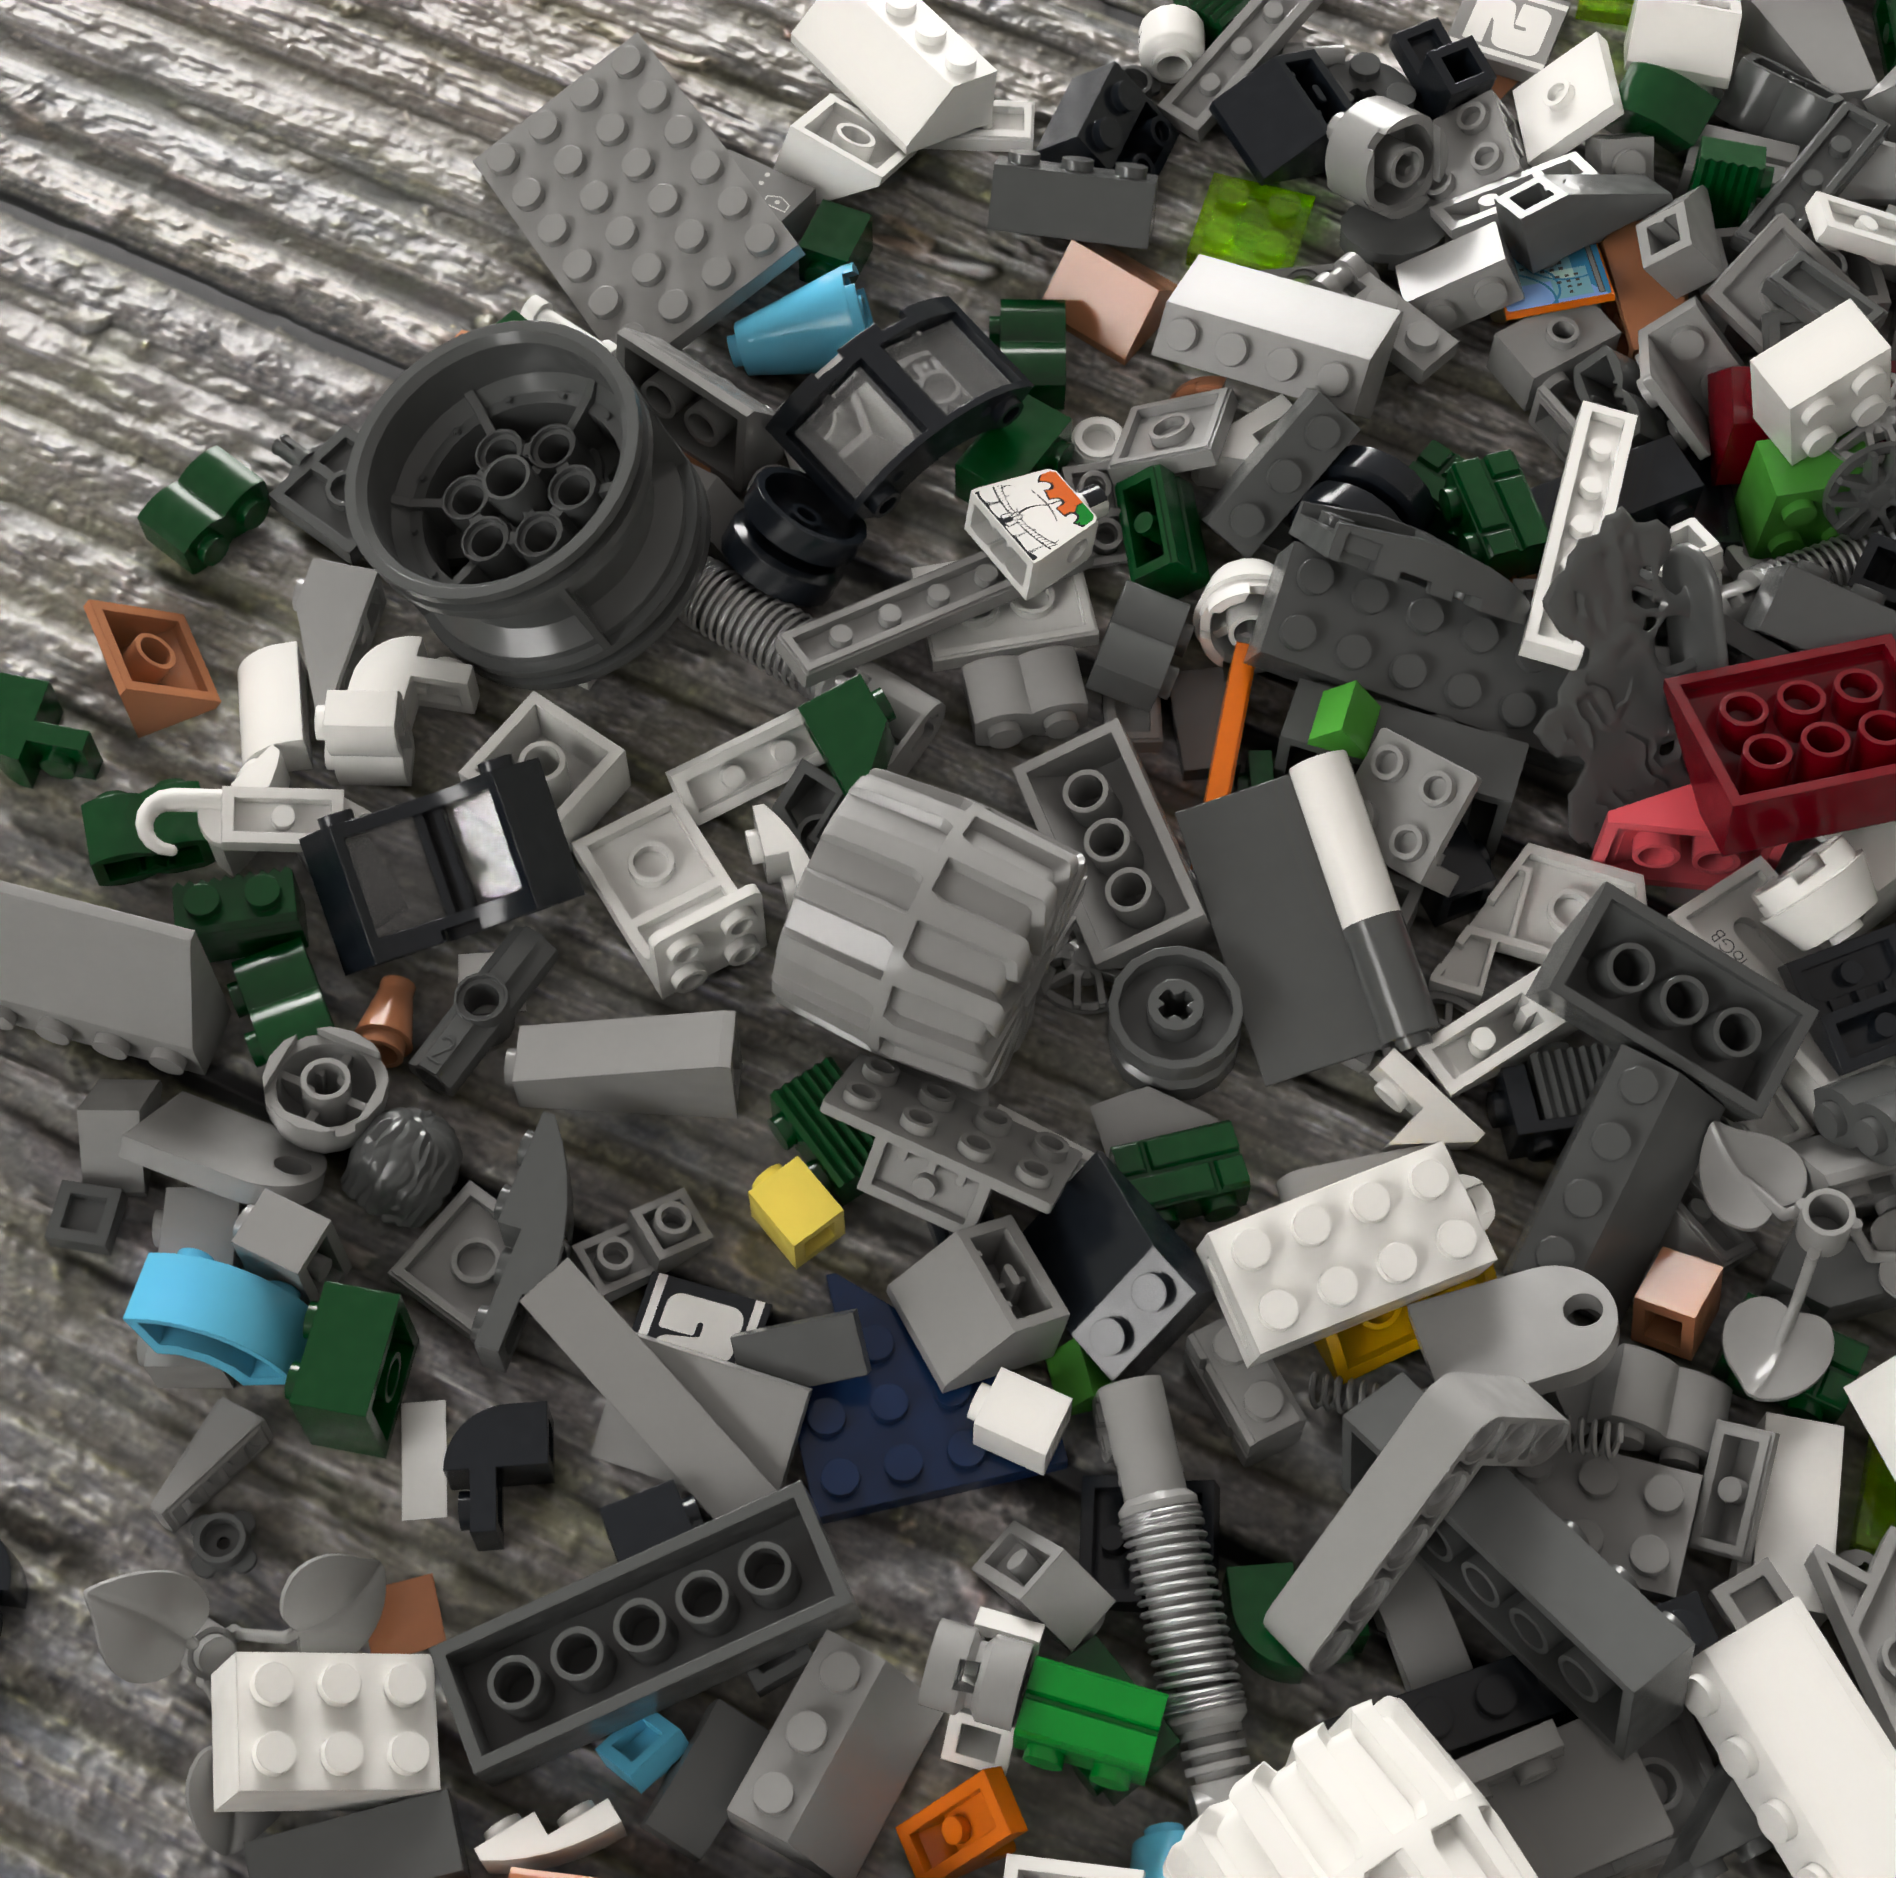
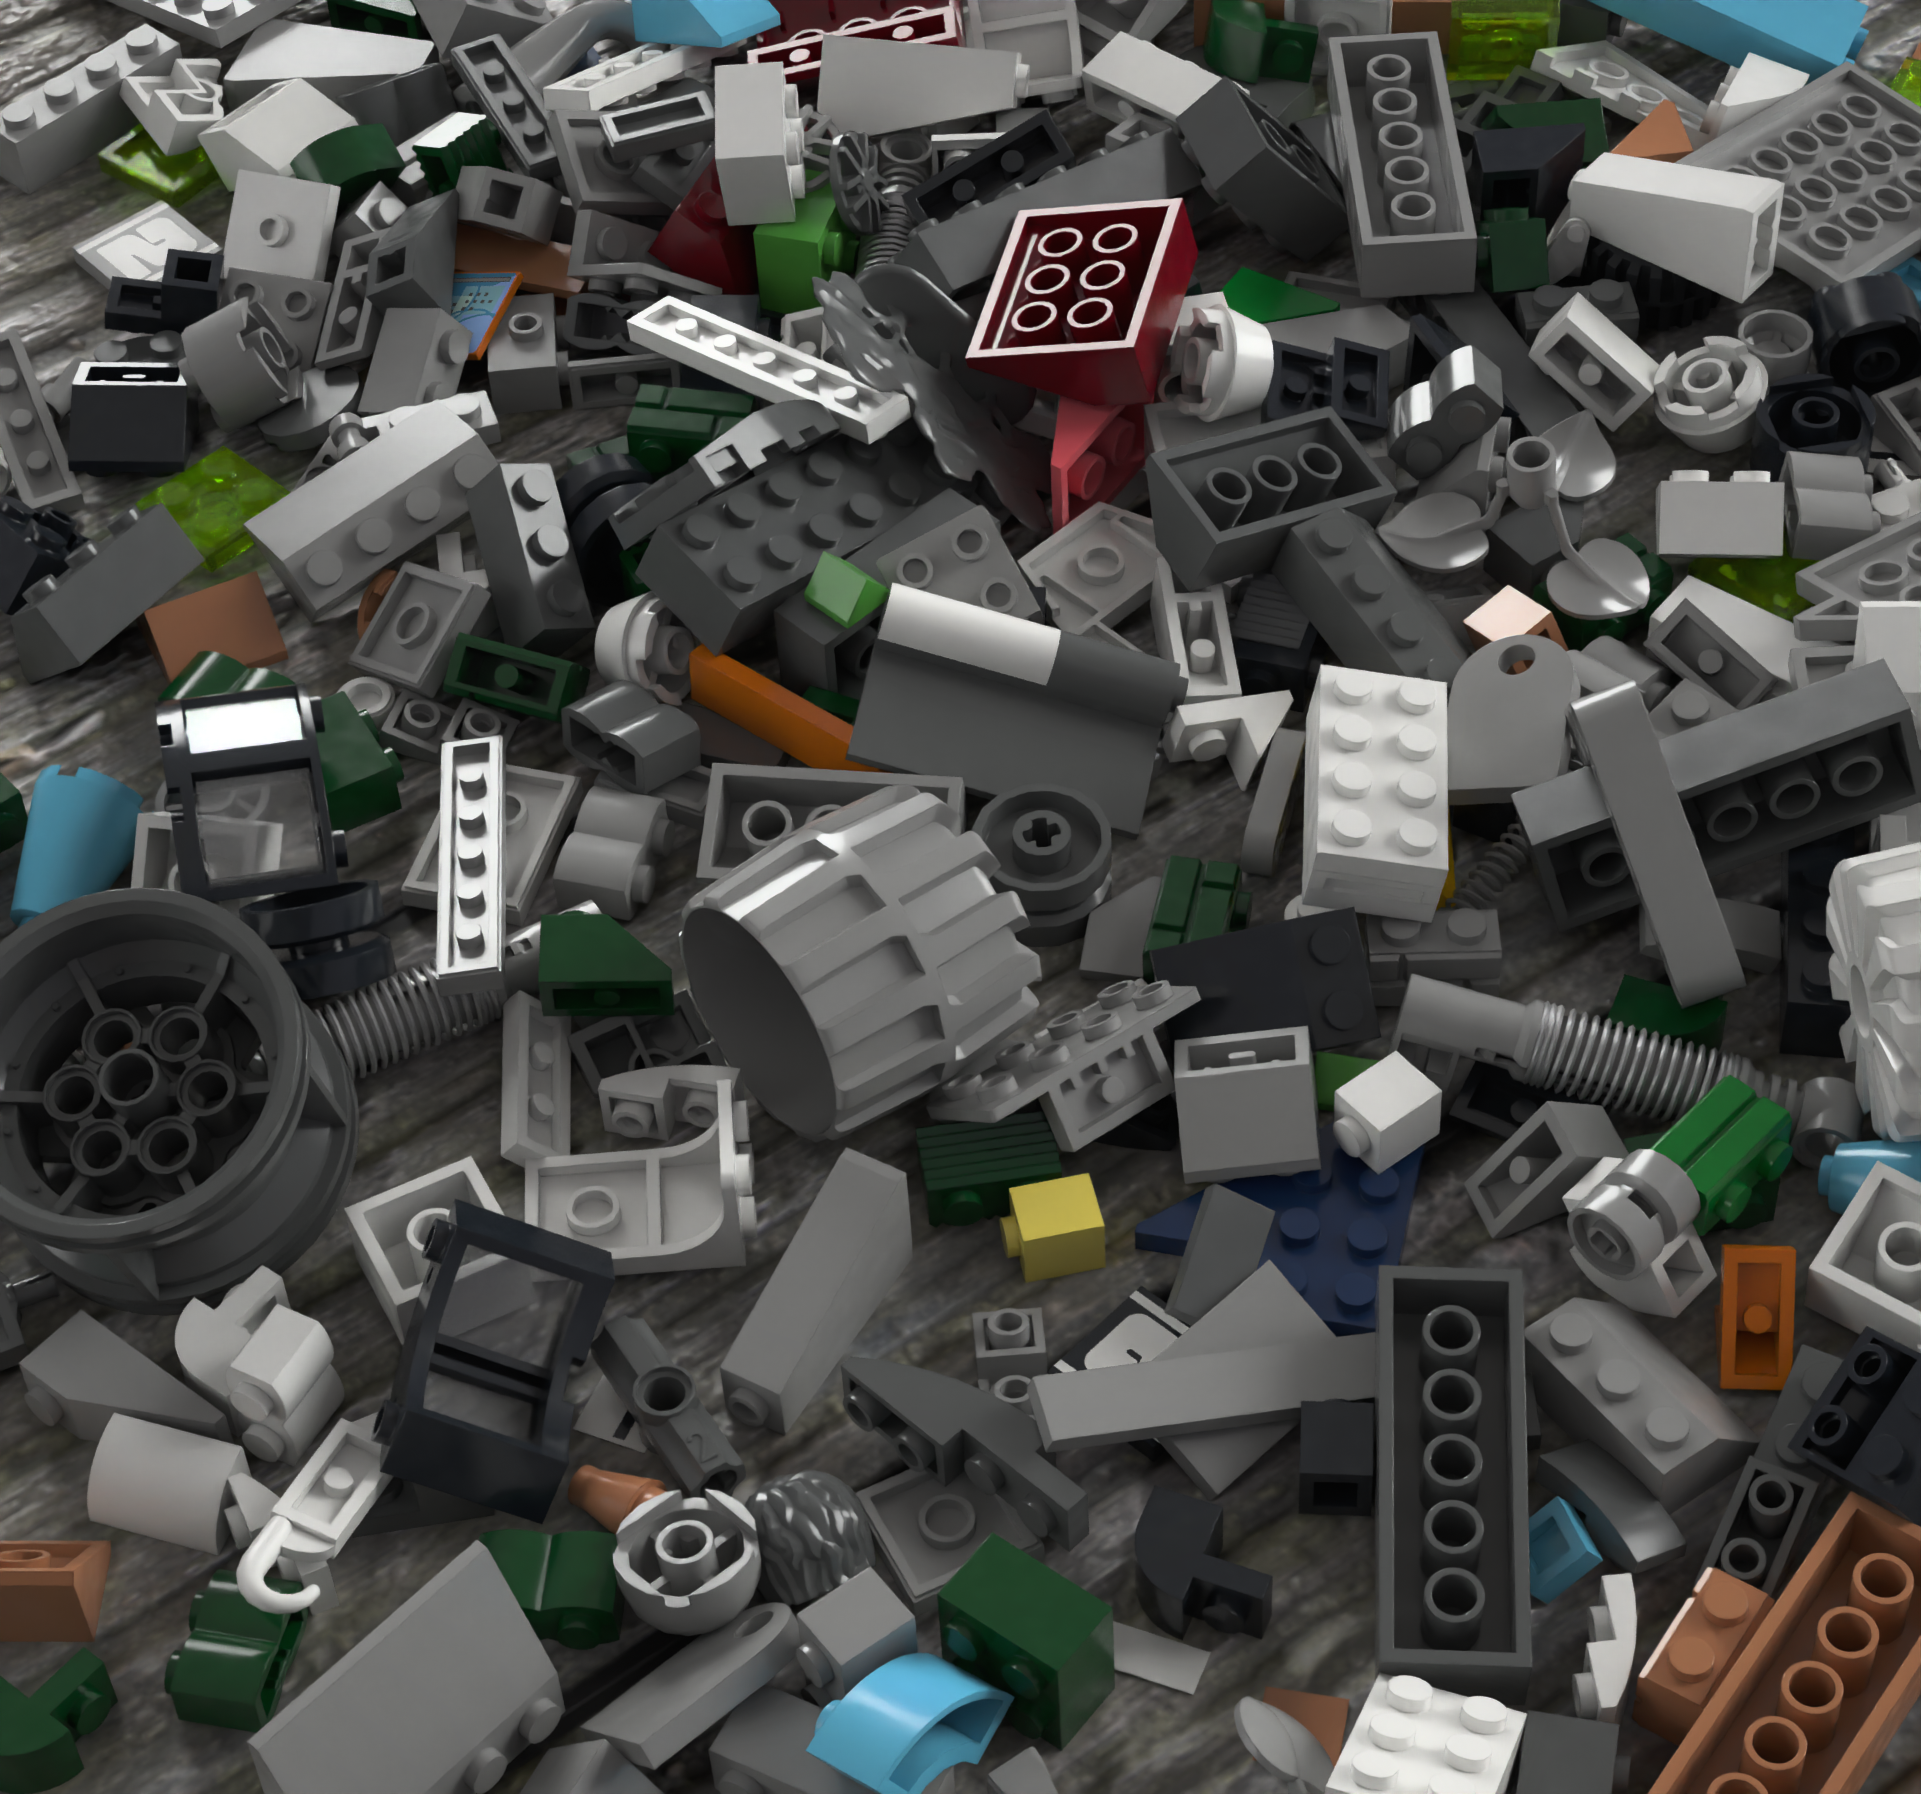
camera: 60 degrees left, 15 degrees down
dark green brick [172,866,309,963] -> none
white torso [964,469,1109,601] -> none

